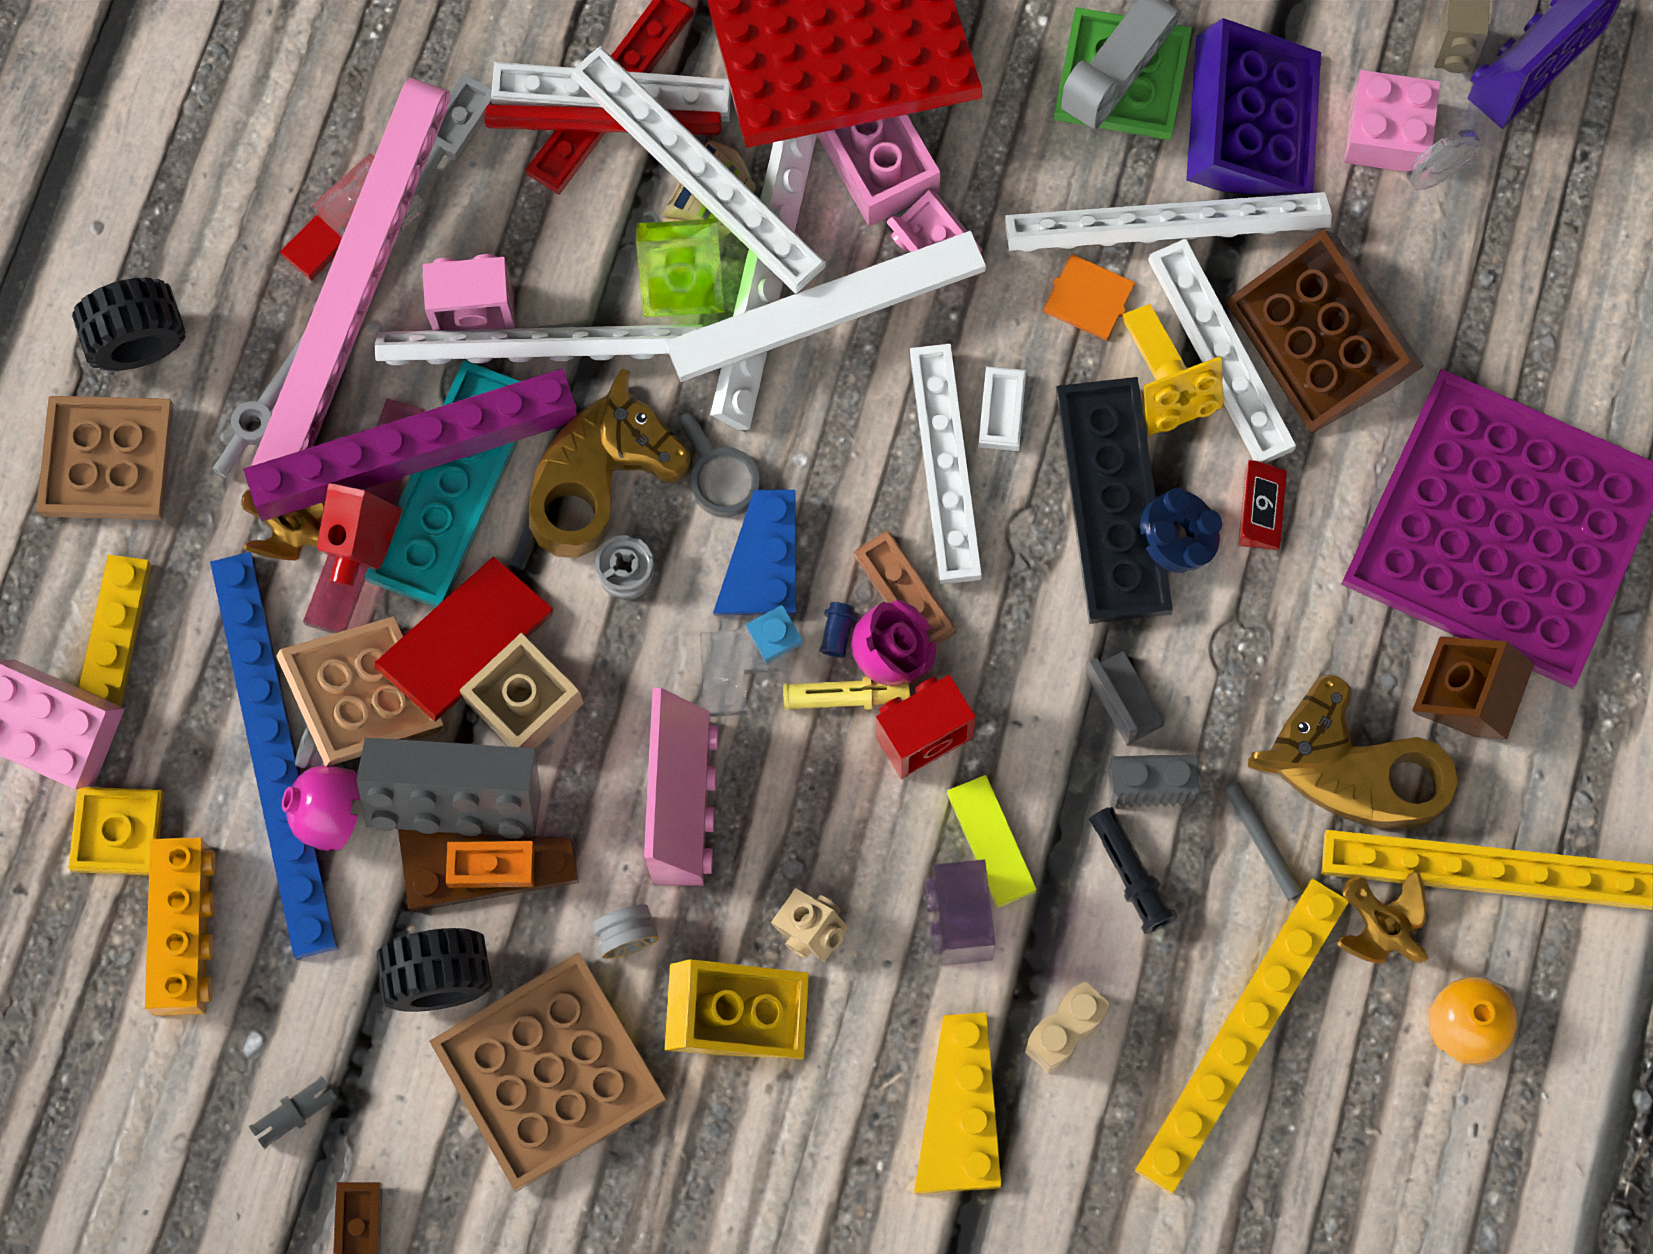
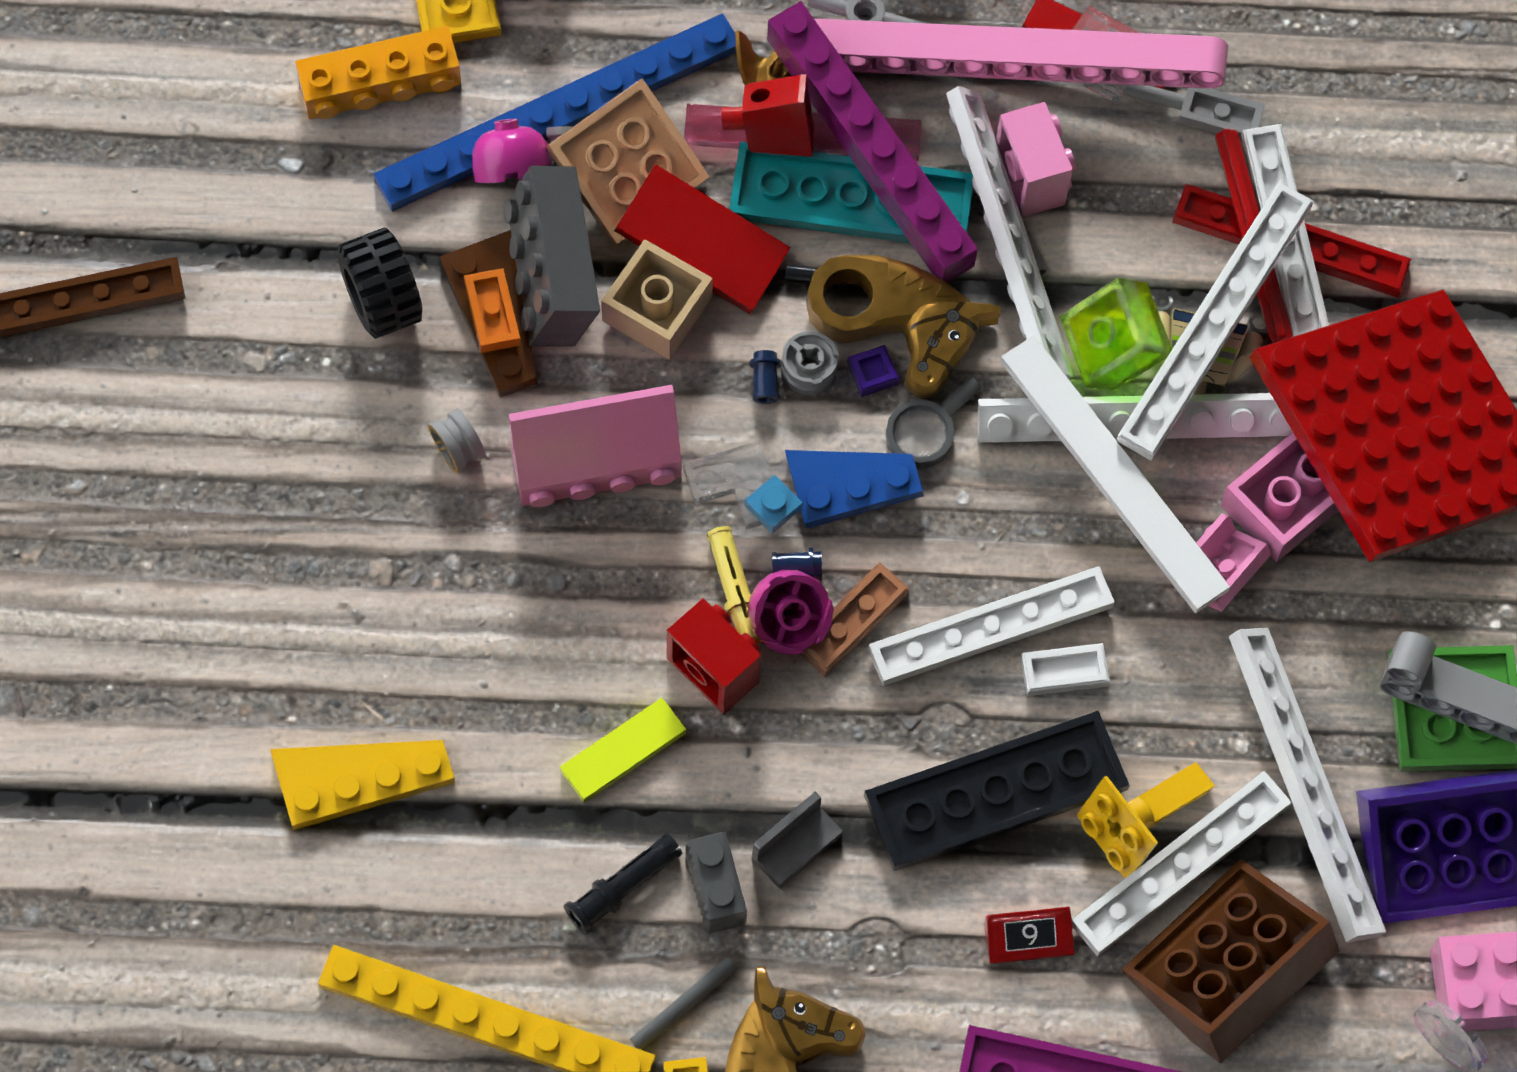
camera: 70 degrees right, 5 degrees down
dark grey pin [249,1076,338,1150] -> none
medium nougat plate [429,952,667,1192] -> none
yellow slope [665,959,809,1059] -> none
tan brick [771,888,849,962] -> none
clear purple brick [925,859,995,966] -> none
tan brick [1025,982,1109,1073] -> none
orange piece [1043,254,1135,341] -> none
dark blue plate [1140,488,1223,573] -> none
none -> dark blue pin [749,350,781,404]
none -> dark purple tile [847,345,899,397]

